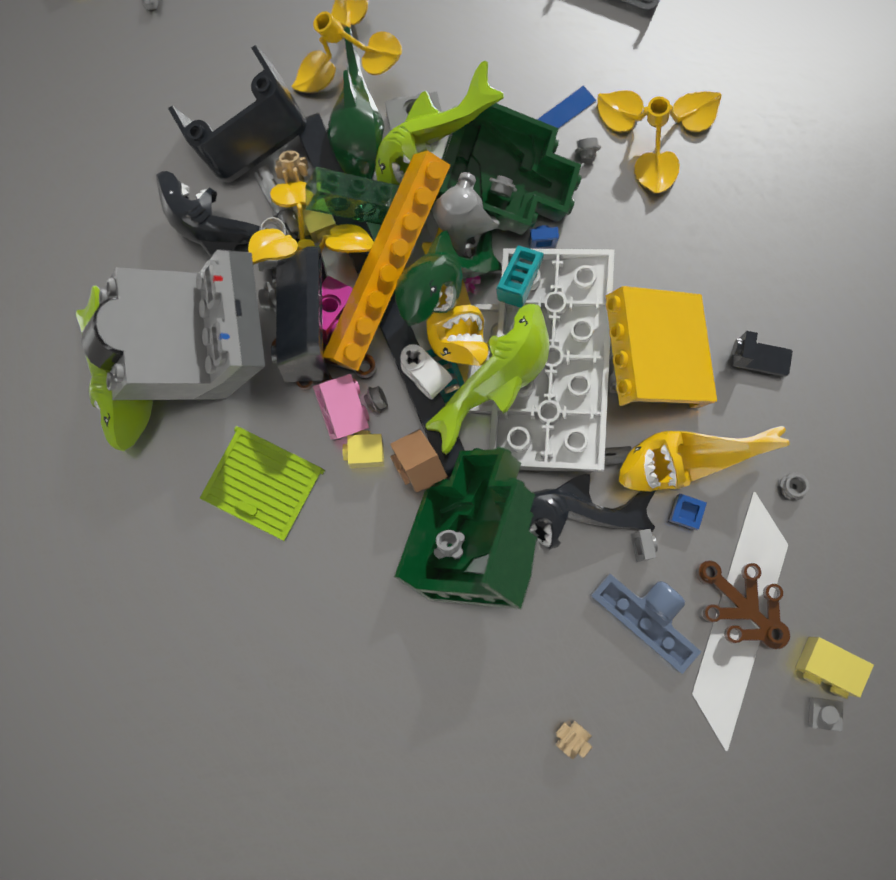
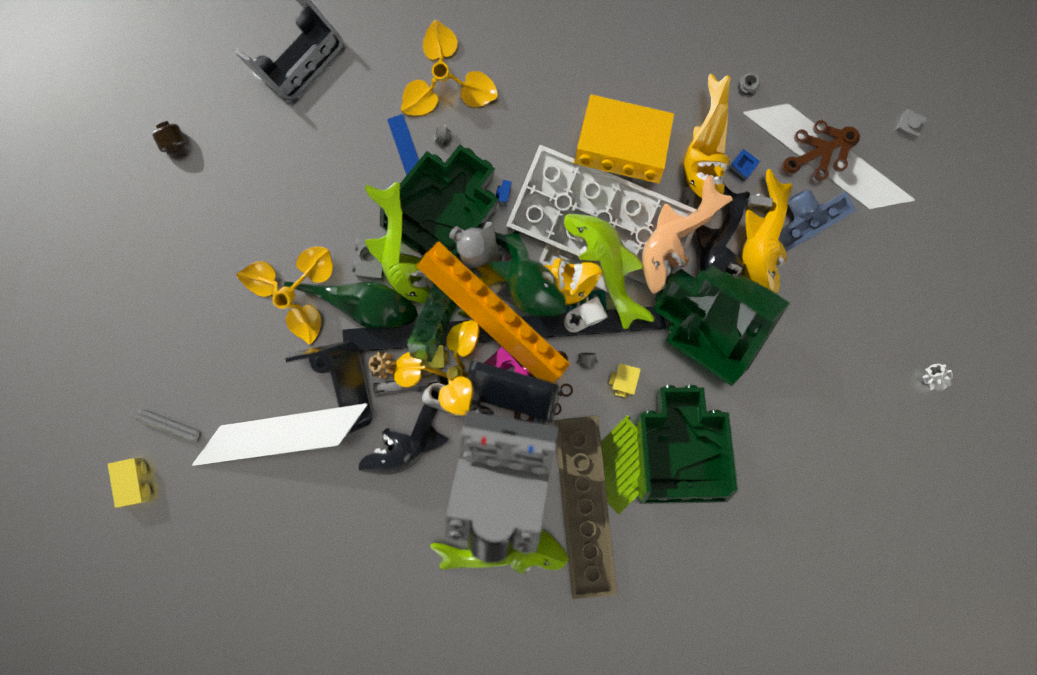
camera: 70 degrees left, 5 degrees up
bright pink brick [313,374,369,439] -> none
medium nougat brick [390,429,447,493] -> none
light grey plate [434,530,465,559] -> none
light grey plate [489,176,517,198] -> none
teal slope [496,245,544,308] -> none
tan gear [556,721,592,760] -> none
black bracket [732,331,793,377] -> none
light yellow brick [795,637,874,699] -> none
none -> white sticker [192,404,367,466]
none -> dark tan plate [554,416,617,599]
none -> dark green panel [637,385,738,504]
none -> light nougat piece [642,175,733,293]
none -> yellow piece [740,169,793,294]
none -> white gear [923,364,953,391]

